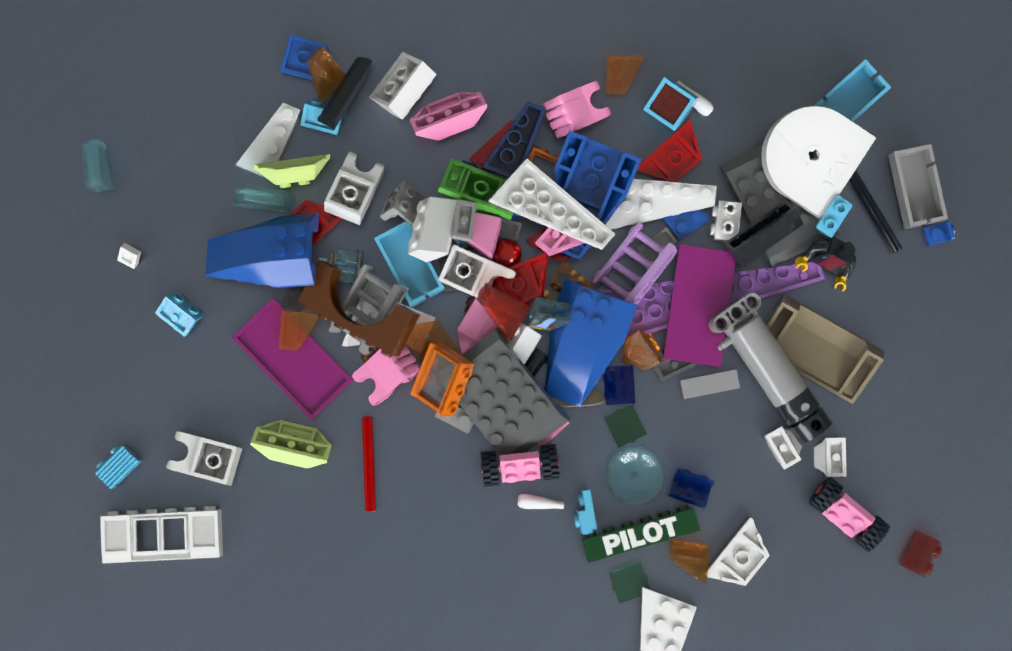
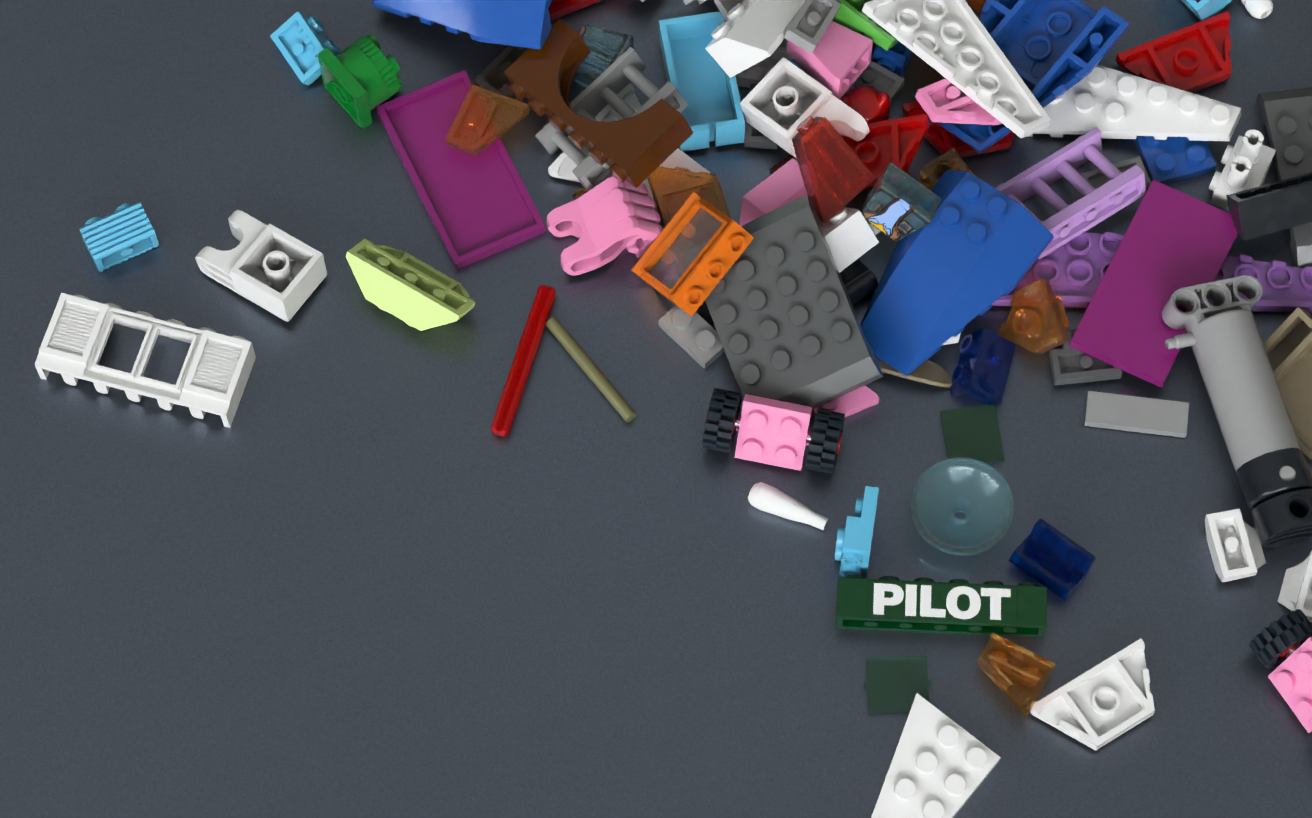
camera: 25 degrees right, 20 degrees down
none -> green piece [318,34,403,129]
none -> olive bar [545,316,637,422]

